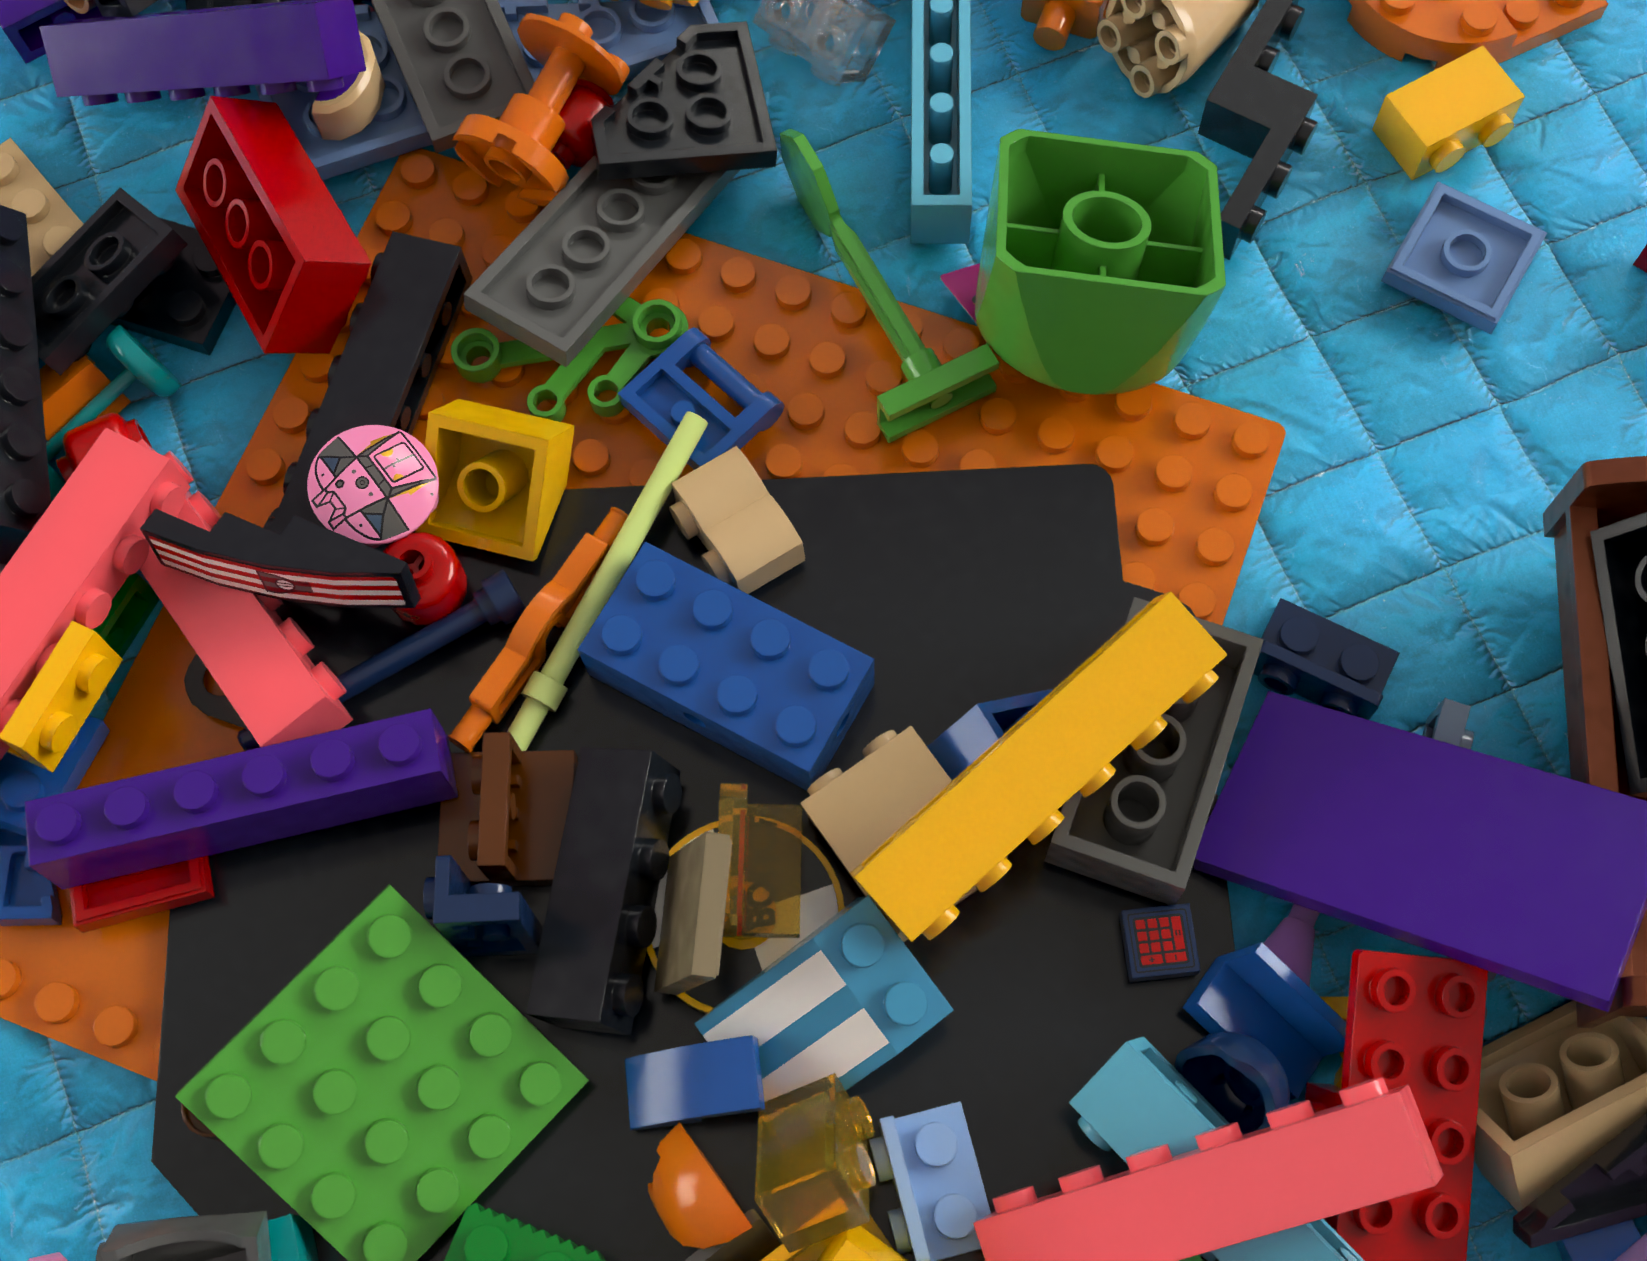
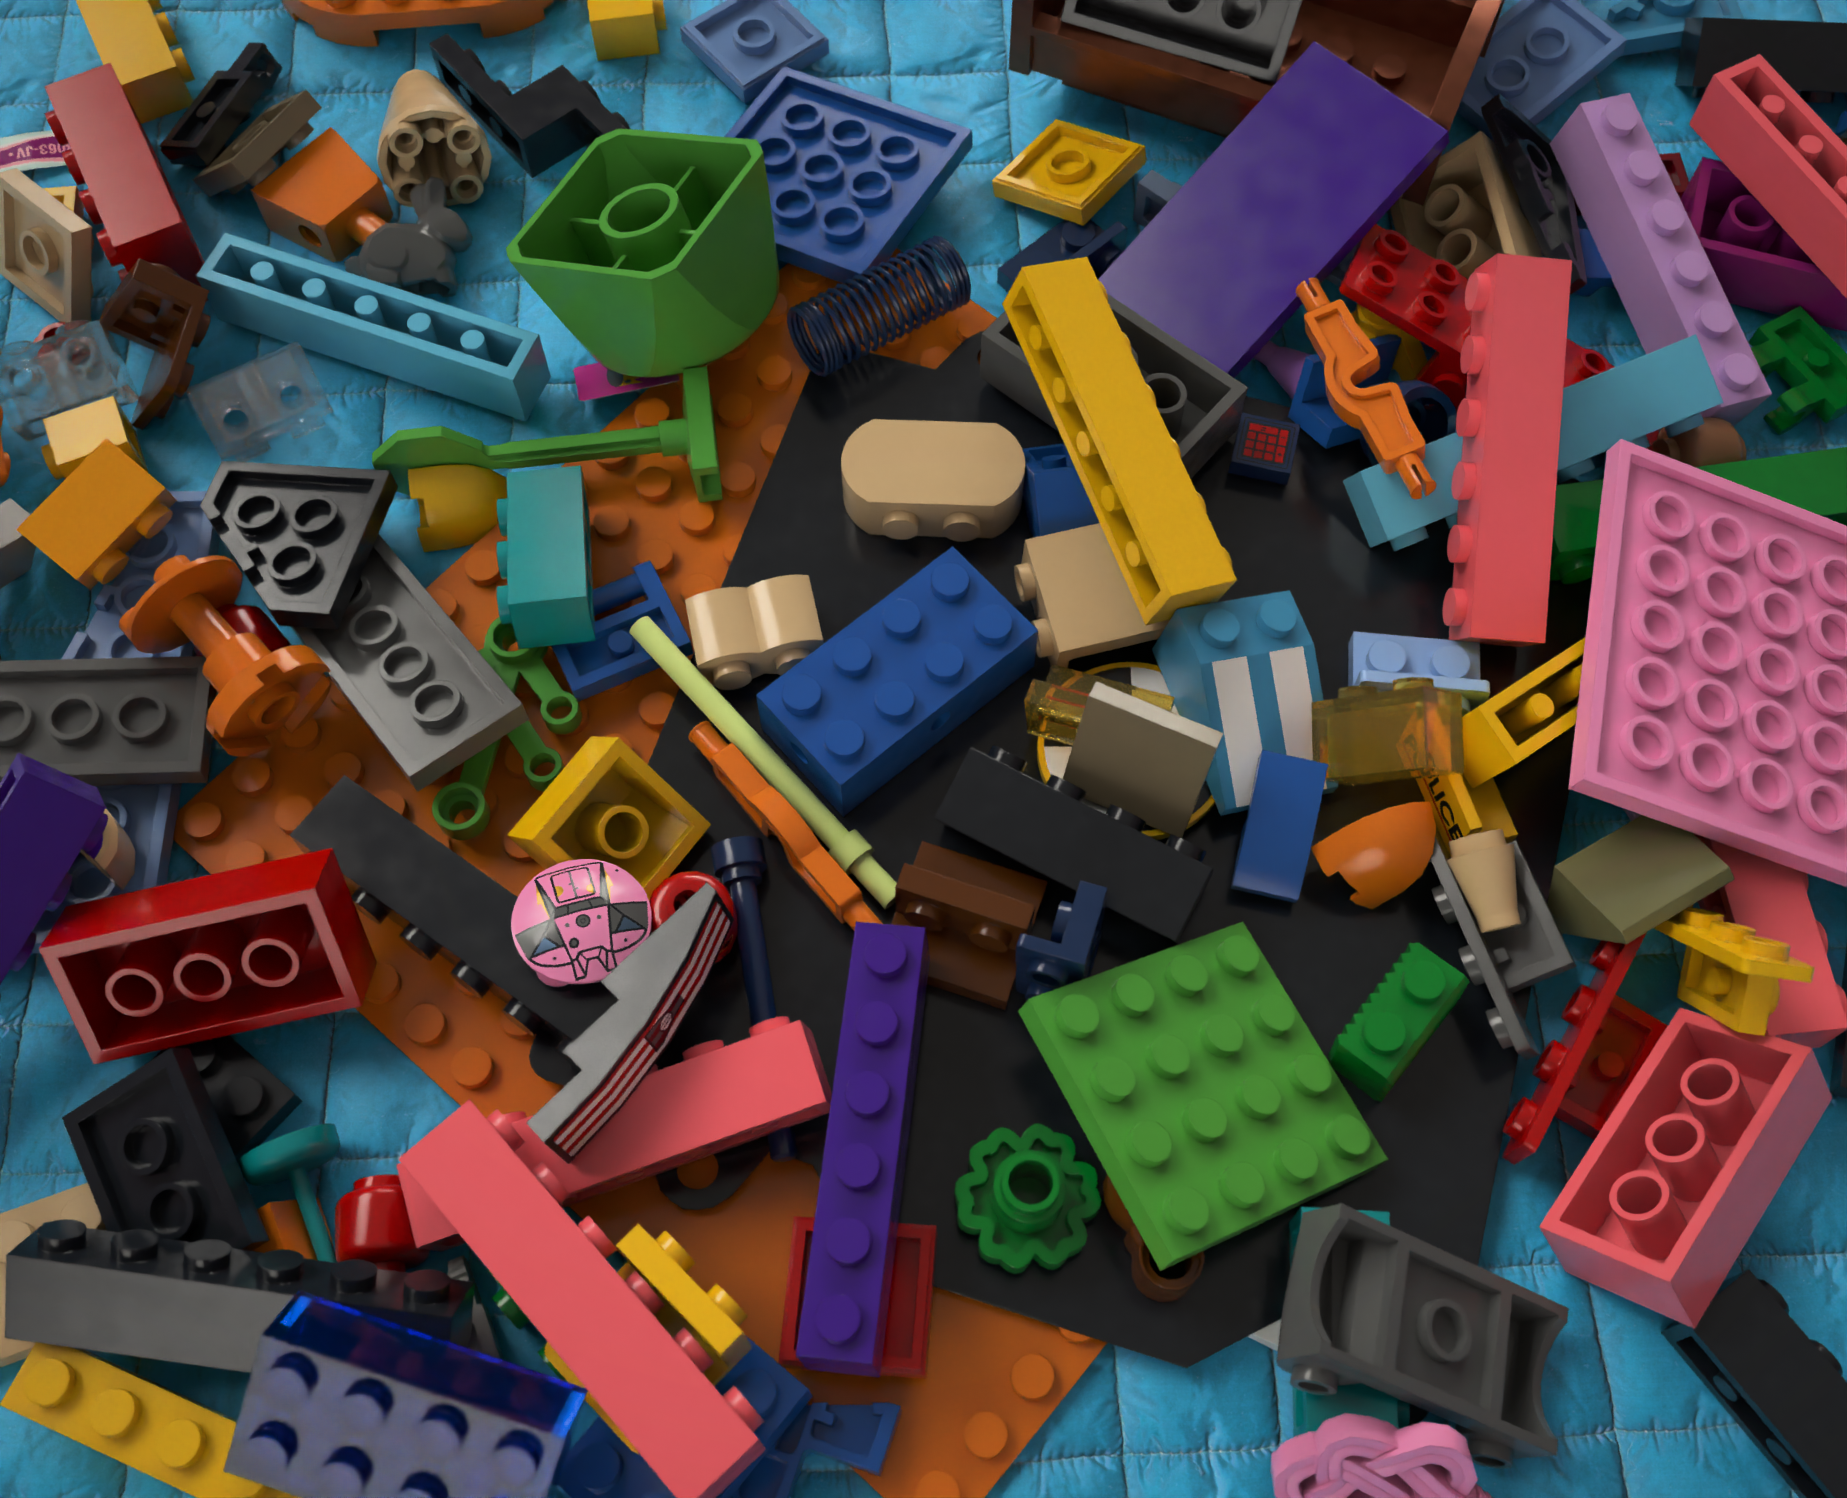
camera: 75 degrees left, 5 degrees down
none -> dark grey animal [344,177,473,297]
none -> yellow brick [407,464,507,552]
none -> teal brick [497,465,596,649]
none -> blue plate [724,66,973,289]
none -> dark blue piece [787,236,971,377]
none -> tan brick [841,419,1026,542]
none -> green plant [954,1124,1101,1274]
none -> yellow plate [992,119,1147,226]
none -> orange piece [1295,278,1436,499]

